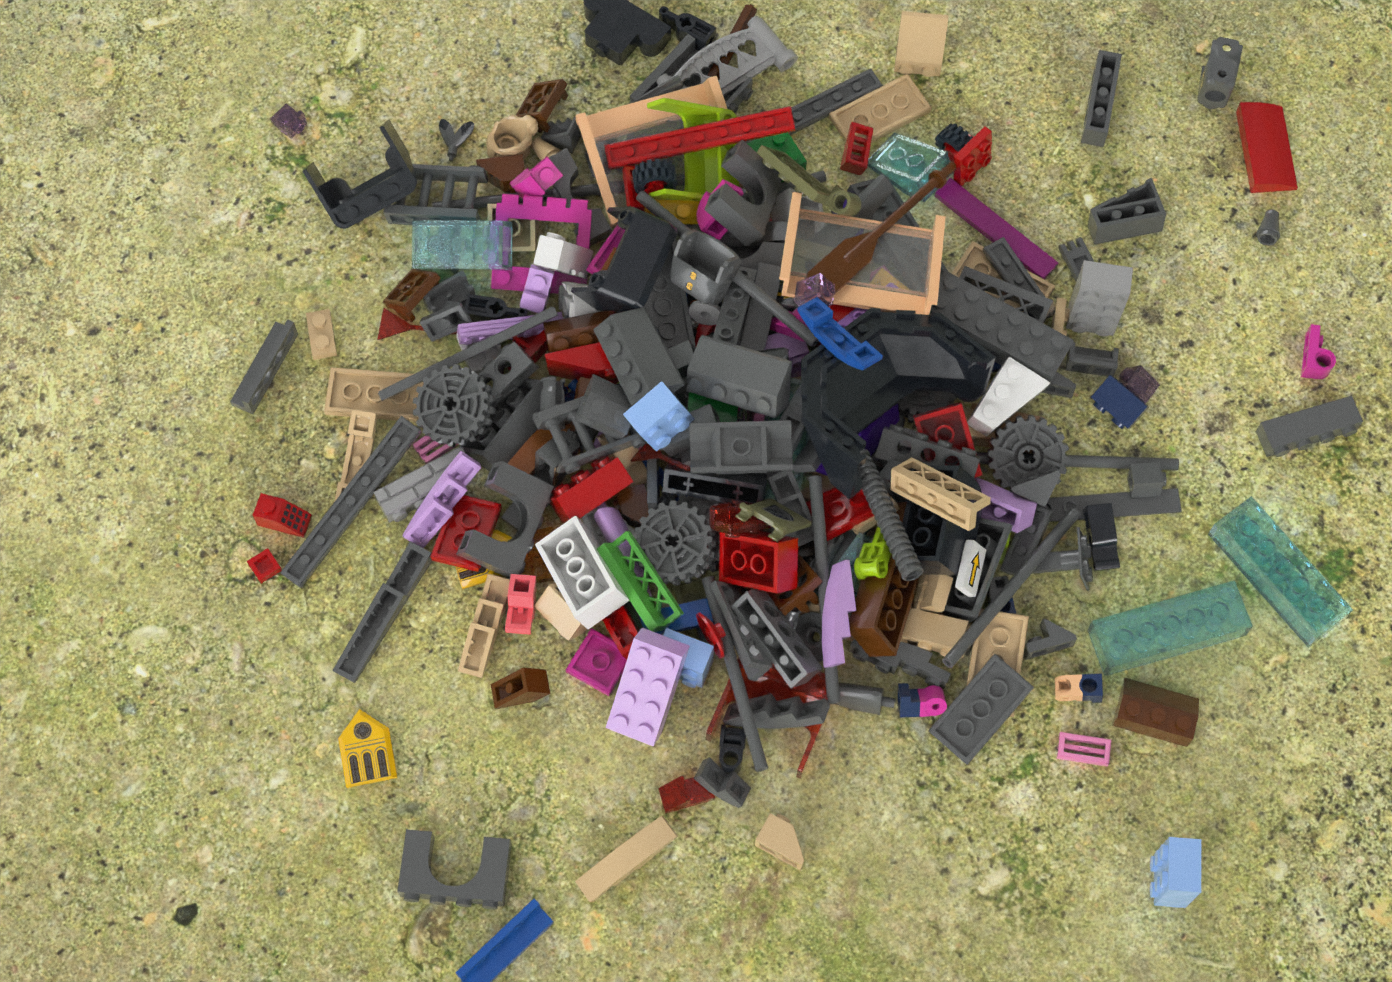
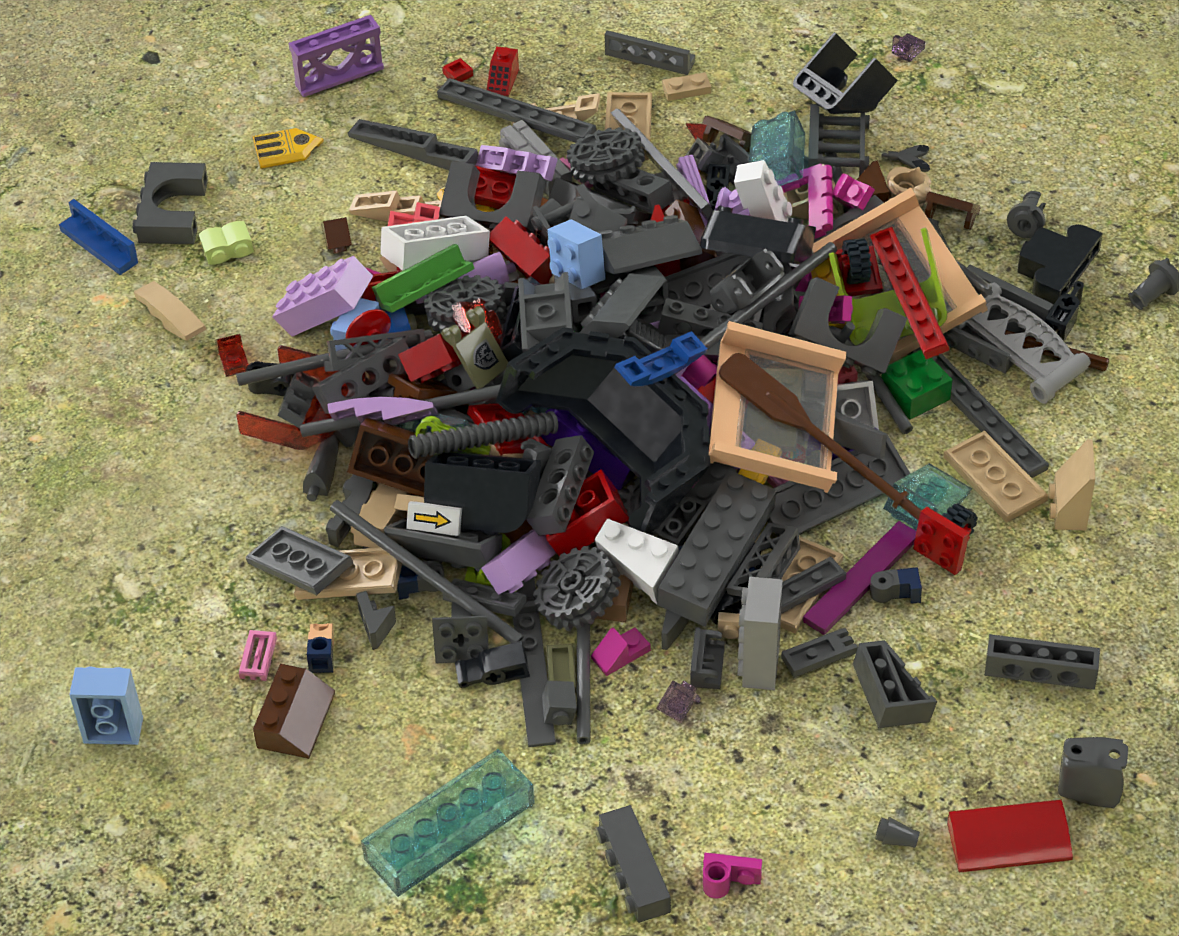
camera: 90 degrees right, 20 degrees down
dark grey slope [694,757,751,808] -> none
tan slope [755,813,804,871] -> none
olive hinge [756,145,861,217] -> none
bracket [794,273,835,307] -> none
red slope [840,122,874,175] -> none
tan fence [890,457,991,531] -> none
leg [897,683,947,718] -> none
dark grey slope [1010,468,1061,507] -> none
clear light blue brick [1087,580,1253,676] -> none
dark blue brick [1091,375,1149,429] -> none
none -> yellowish green brick [199,221,254,265]
none -> medium lavender fence [289,15,384,97]
none -> olive tile [546,643,577,693]
none -> dark pink slope [591,627,651,676]
none -> leg [870,567,922,604]
none -> dark grey piece [1007,191,1046,238]

